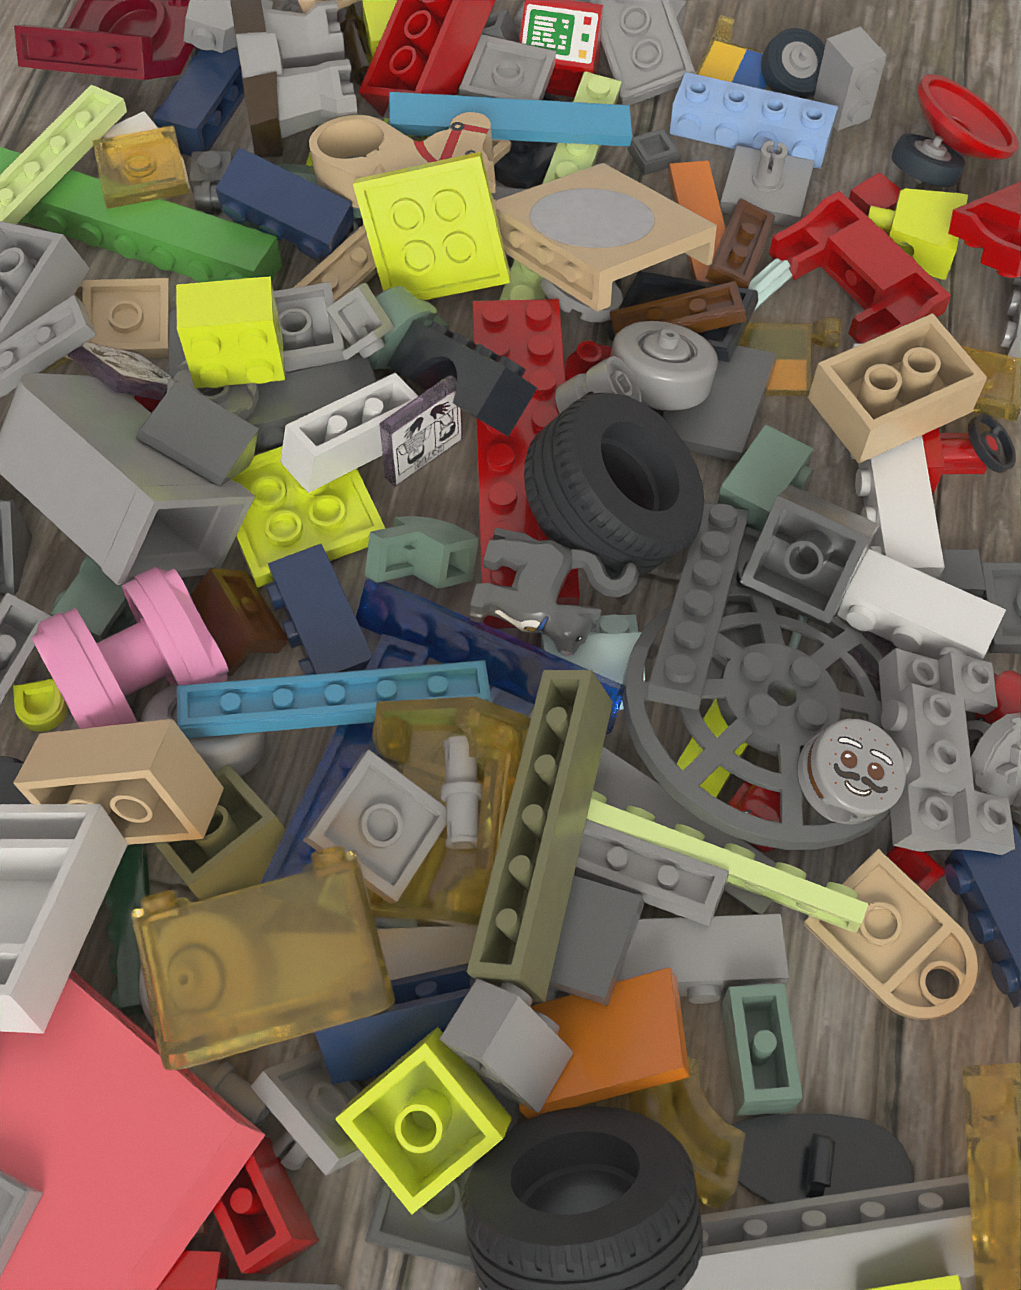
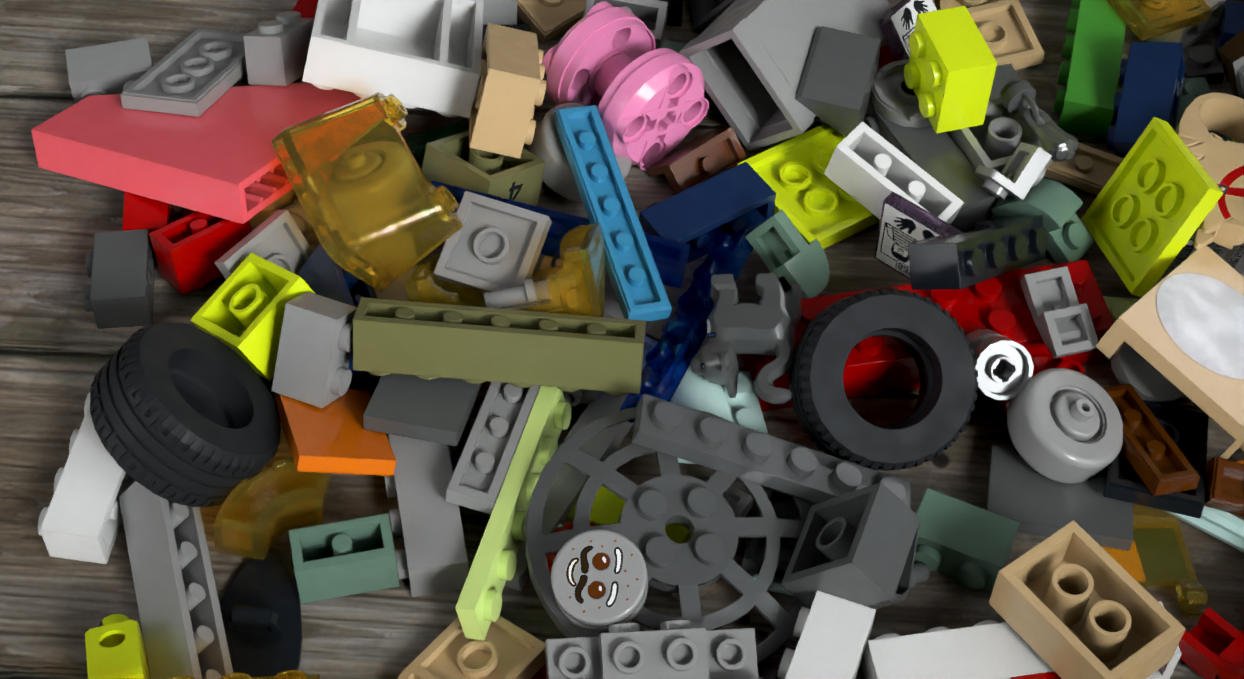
camera: 80 degrees right, 10 degrees down
none -> dark grey piece [1000,79,1078,162]
none -> light grey slope [1019,266,1099,358]

